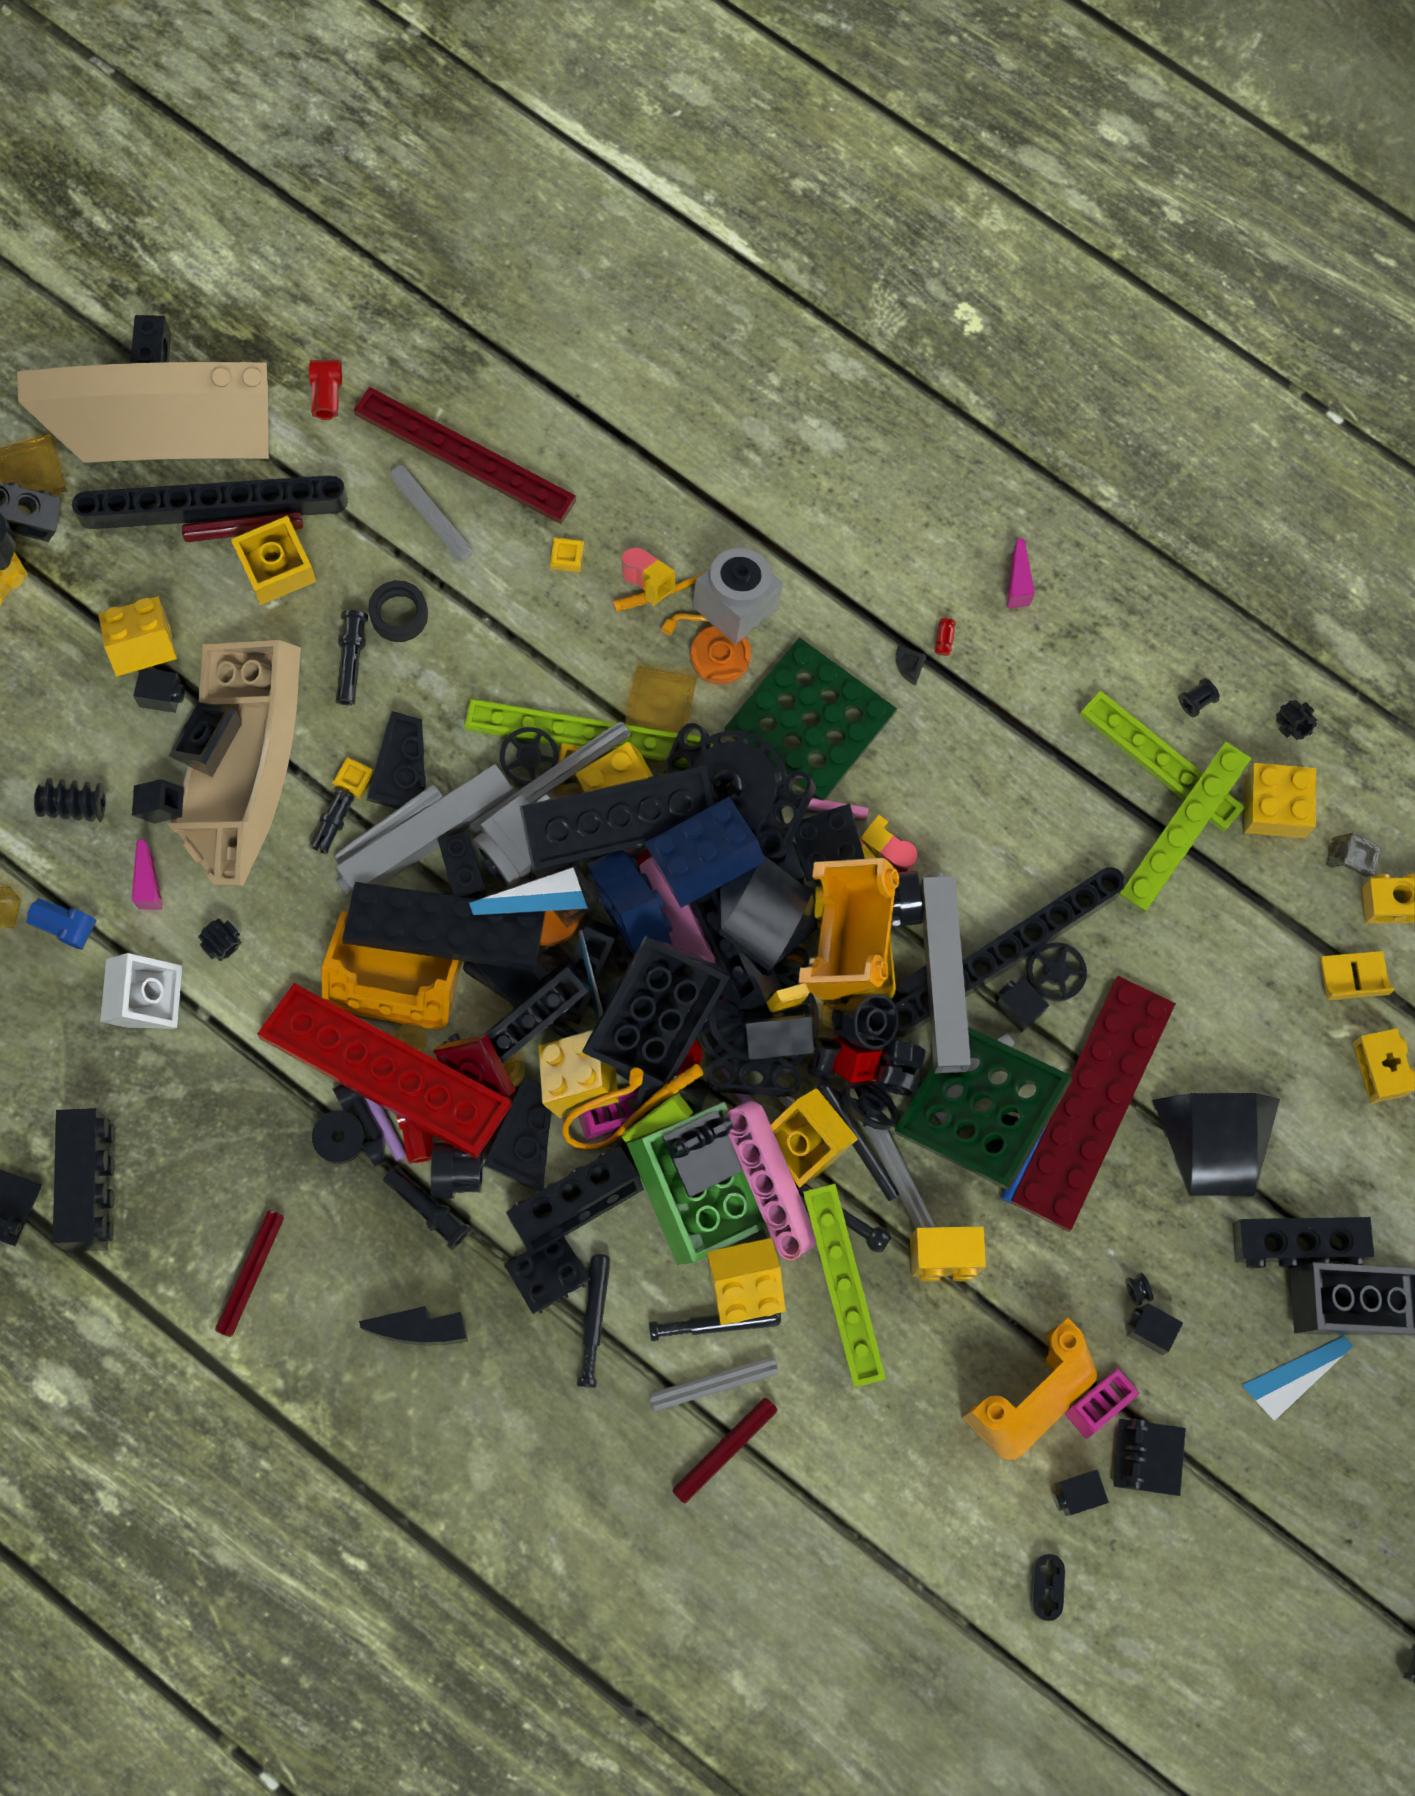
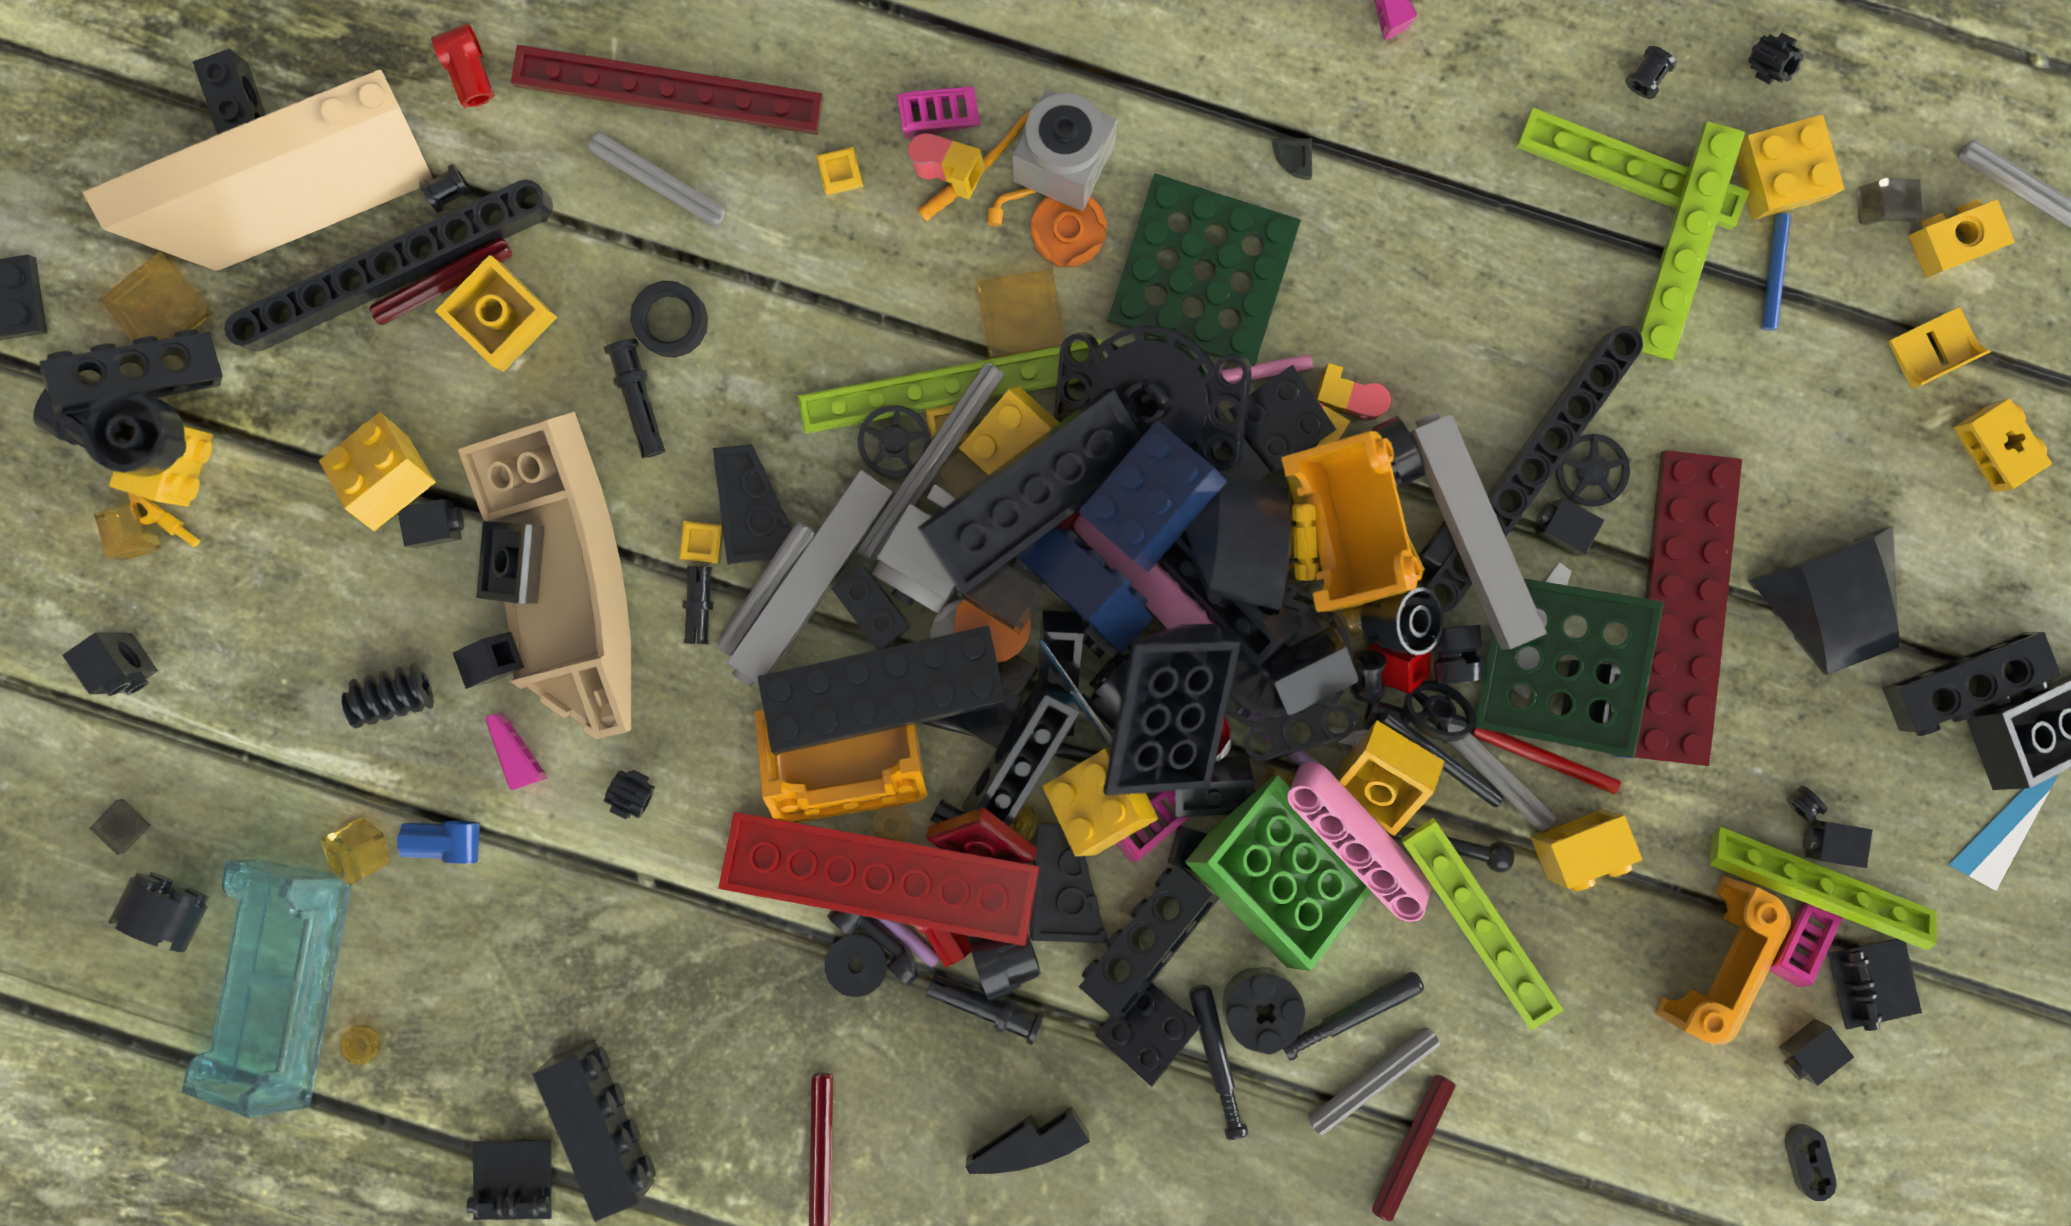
camera: 20 degrees left, 15 degrees up
white slope [100,953,182,1029] -> none
dark azure sticker [469,868,588,915] -> none
light orange piece [562,1064,703,1150] -> none
lime slope [622,1093,693,1142] -> none
hinge [662,1110,743,1198] -> none
yellow brick [707,1238,786,1325] -> none
yellow tile [767,983,810,1013] -> none
red piece [935,618,956,656] -> none
none -> black bush [419,164,472,213]
none -> dark pink slope [897,86,980,139]
none -> black brick [1222,967,1306,1055]
none -> yellow axle [1292,503,1318,581]
none -> red piece [1471,727,1621,795]
none -> lime plate [1709,826,1937,951]
none -> blue bar [1761,213,1791,331]

